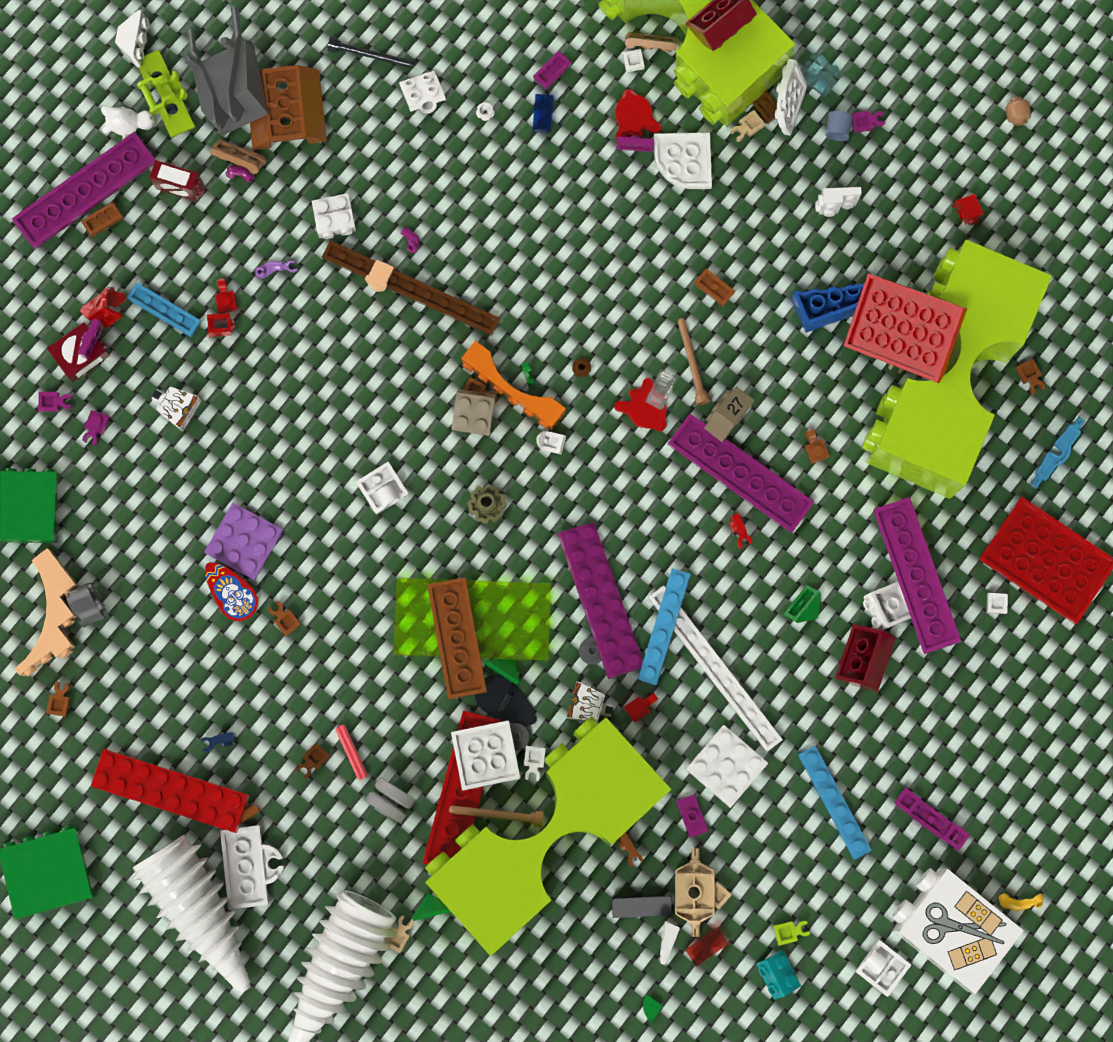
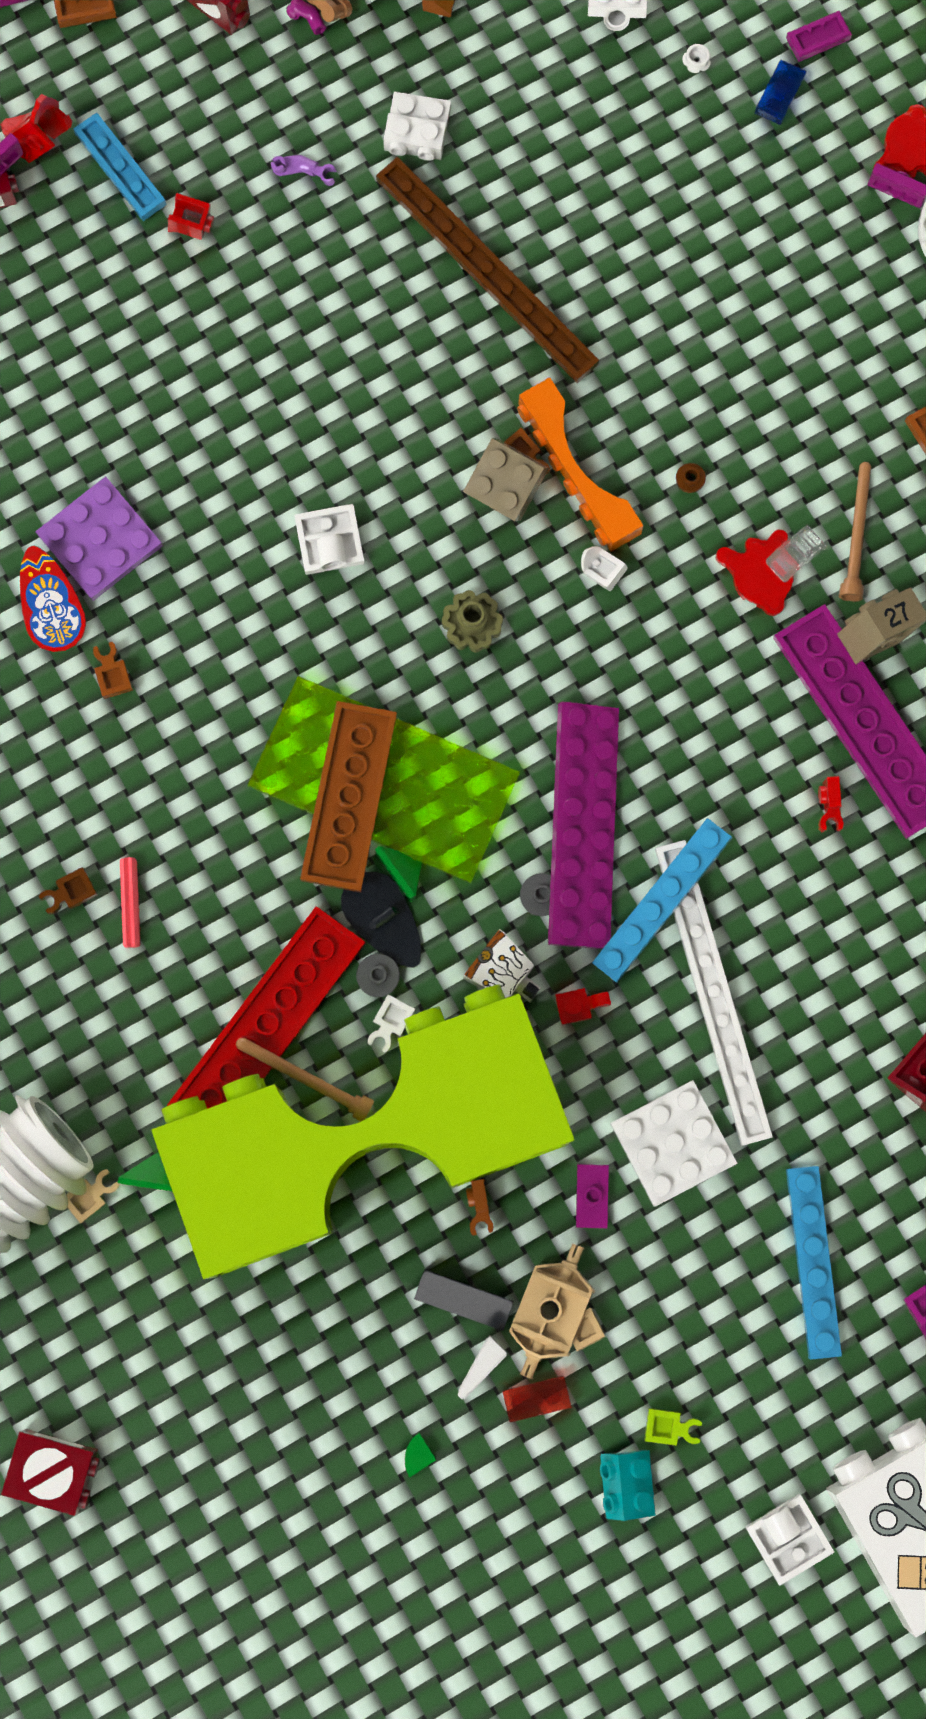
camera: 25 degrees right, 0 degrees up
torso [152,387,201,432] -> none
red plate [215,278,238,314] -> none
light nougat tile [365,260,394,292] -> none
light grey wheel [365,777,416,823] -> none
magenta arm [400,226,420,253] -> none
white plate [451,721,520,790] -> none
green tile [521,362,535,386] -> none
green slope [784,585,821,623] -> none

